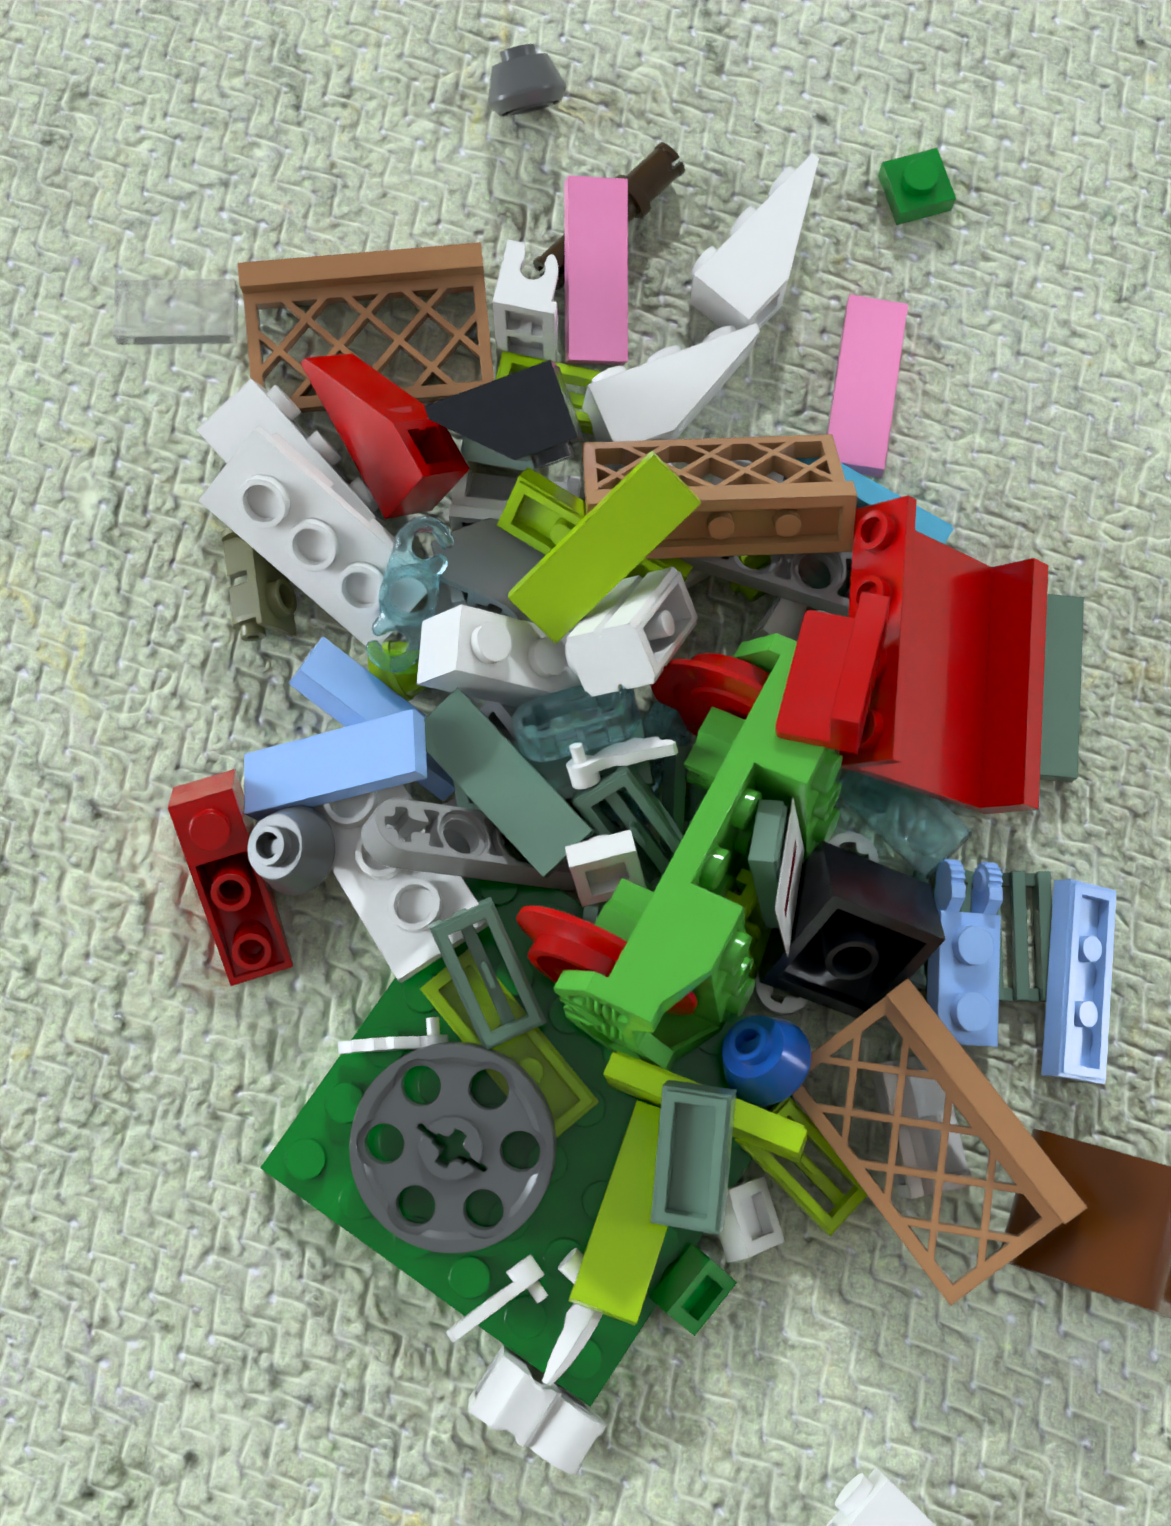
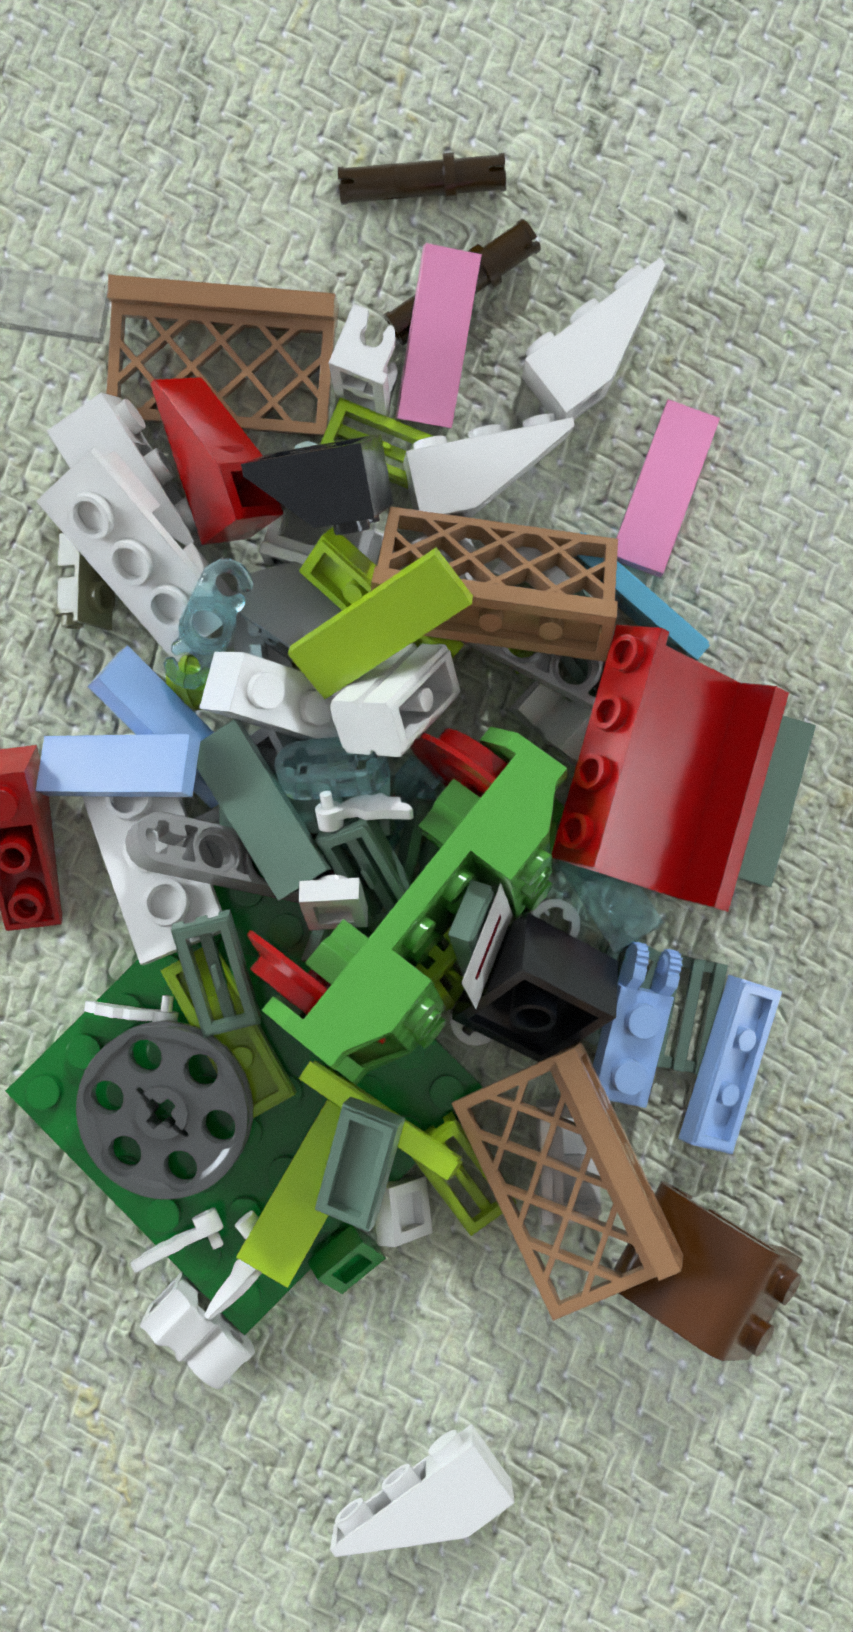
camera: 15 degrees right, 10 degrees up
dark grey cone [248,805,335,895] -> none
dark grey cone [488,44,567,117] -> none
blue cone [722,1015,811,1106] -> none
red panel [775,592,890,754] -> none
green plate [878,148,956,225] -> none
none -> dark brown pin [338,152,506,205]

